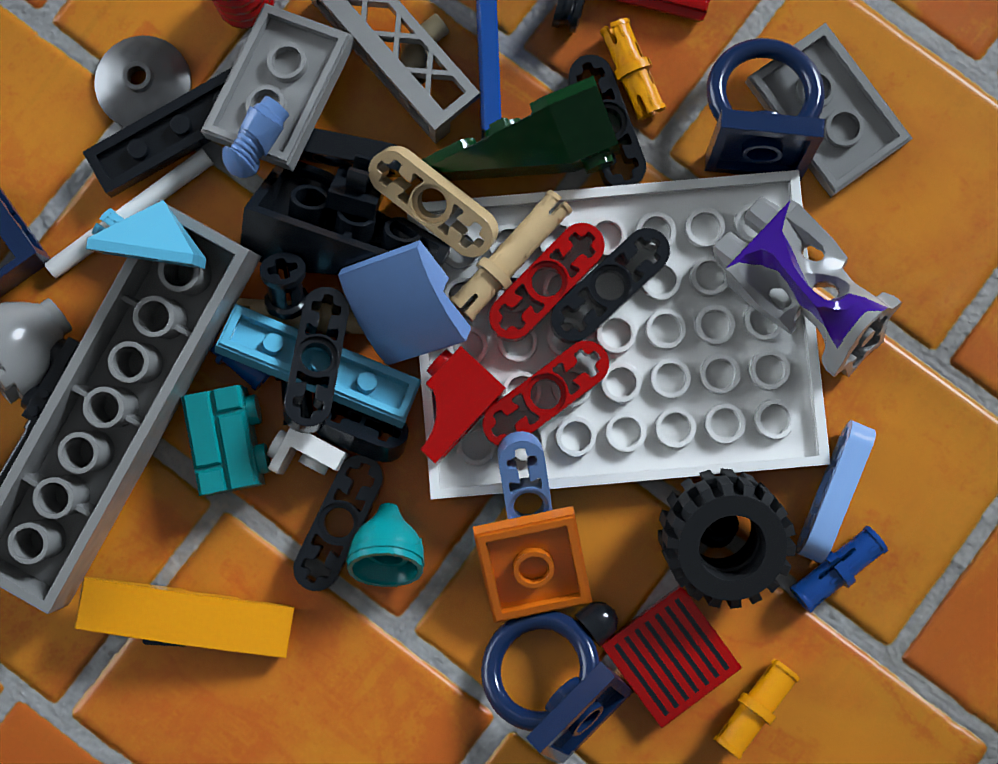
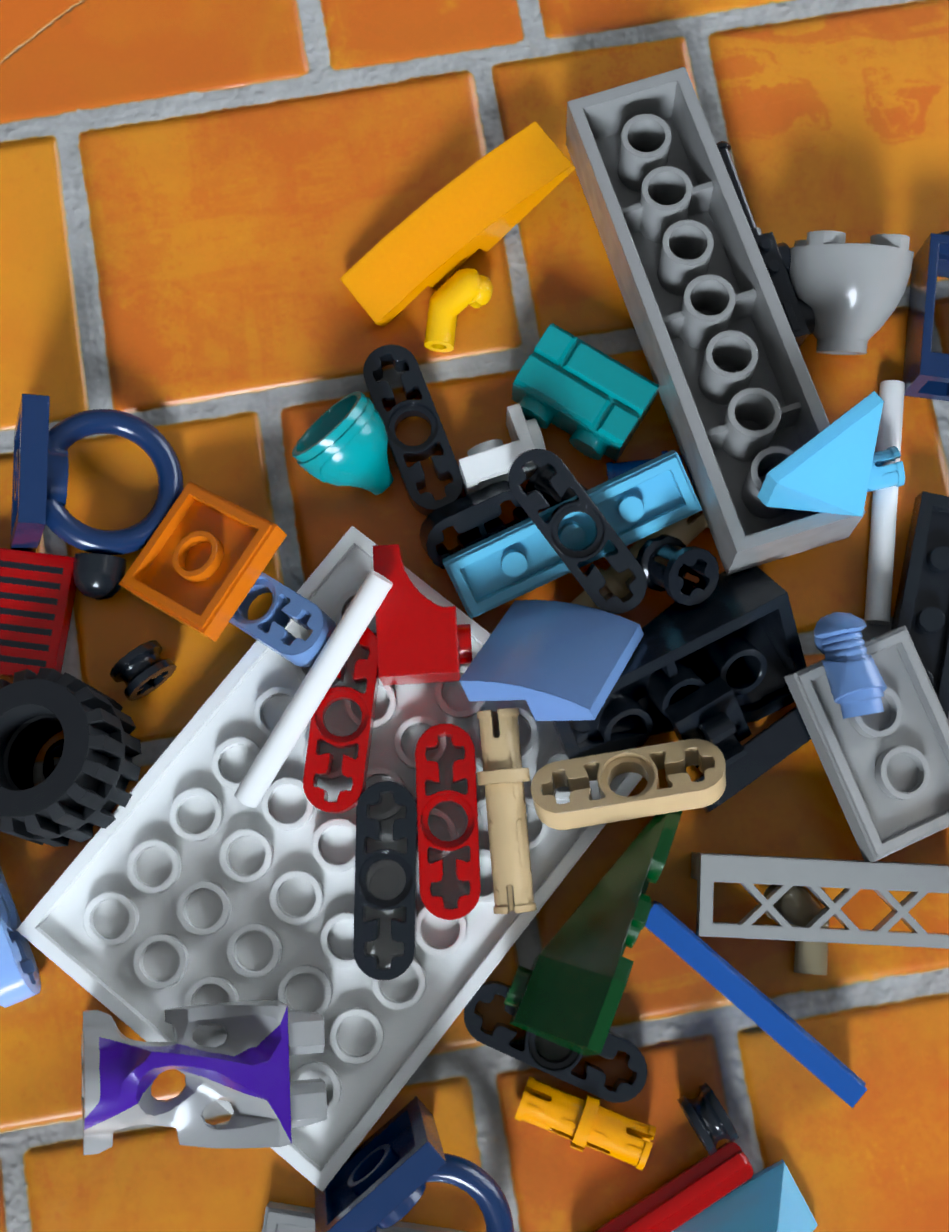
camera: 135 degrees right, 5 degrees down
none -> black bush [110,640,177,701]
none -> white bar [234,570,393,808]
none -> yellow arm [424,268,493,352]

